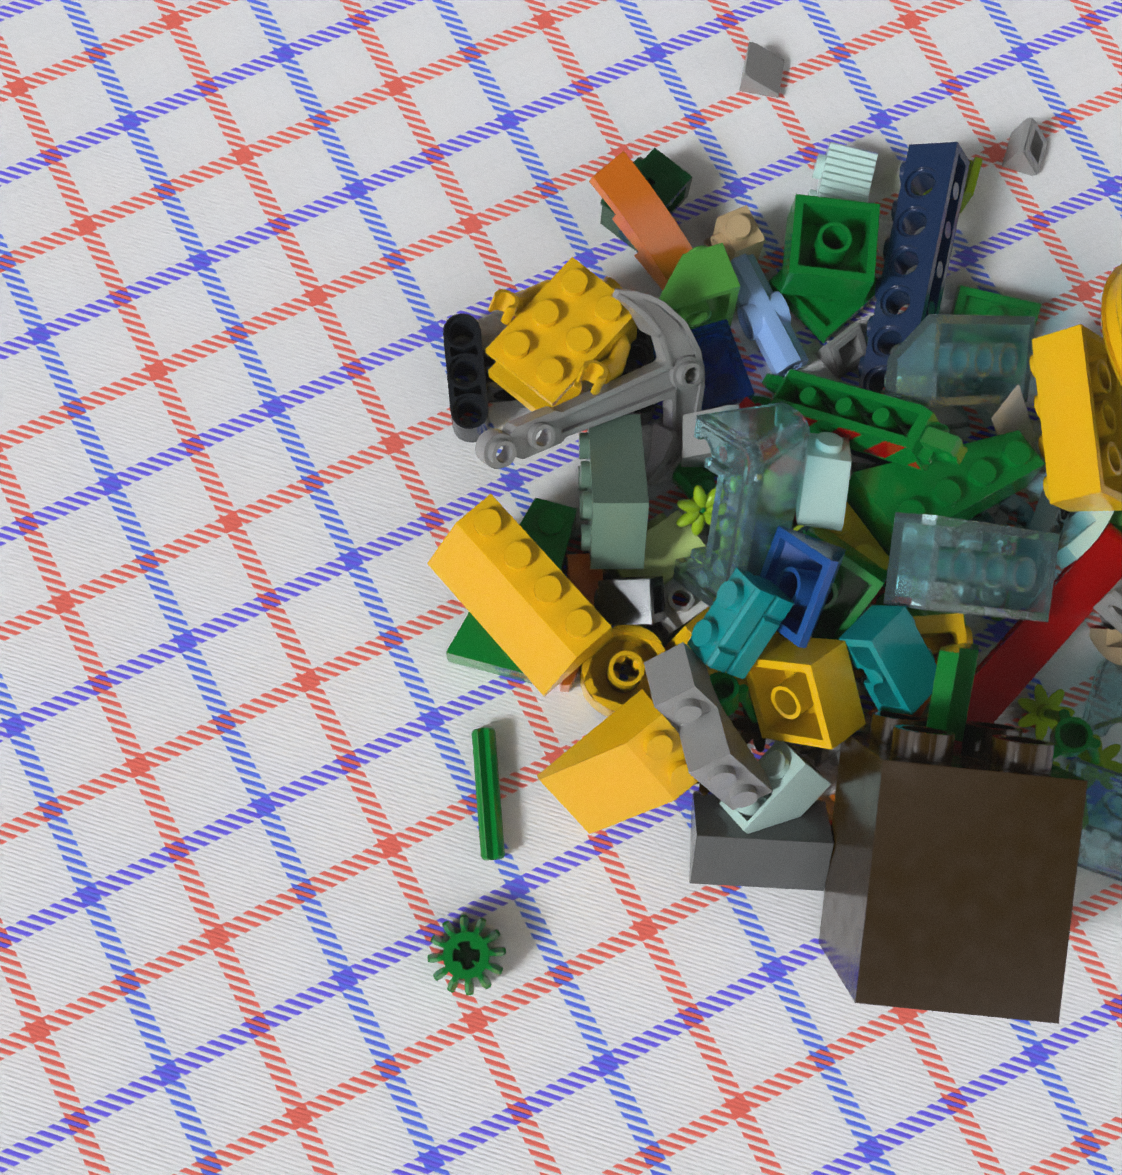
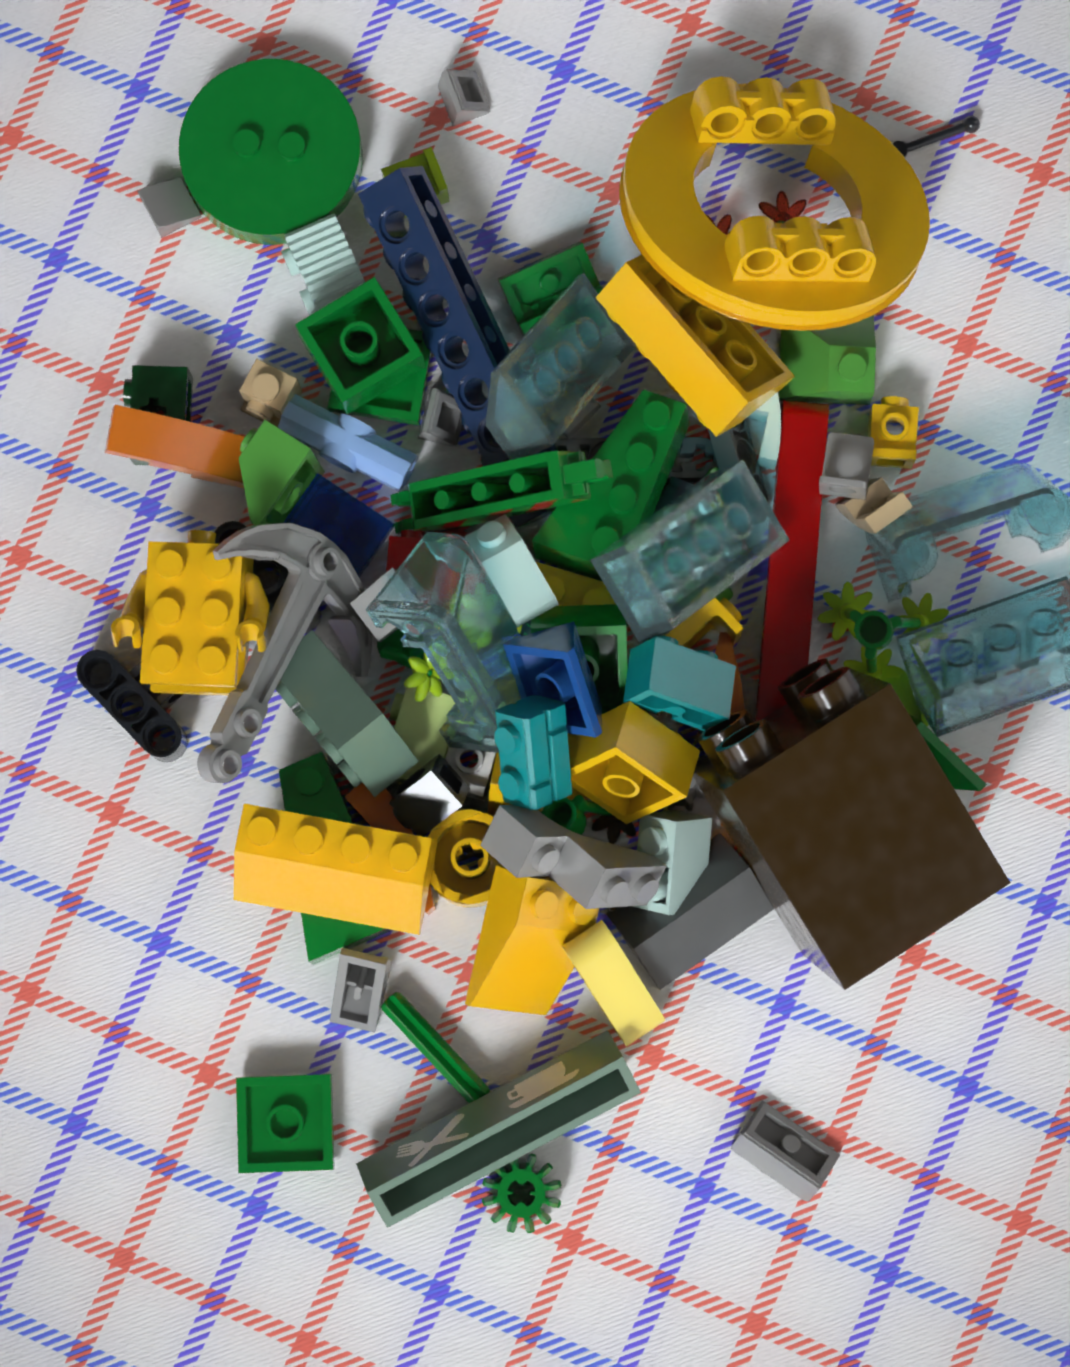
camera: 25 degrees left, 5 degrees up
green slope [926,643,979,742] -> none
white sticker [991,384,1035,442] -> none
none -> green brick [179,59,363,245]
none -> green plate [236,1074,335,1173]
none -> light grey slope [330,948,392,1032]
none -> sand green brick [356,1030,641,1228]
none -> light yellow beam [562,920,666,1047]
none -> light grey slope [731,1100,840,1201]

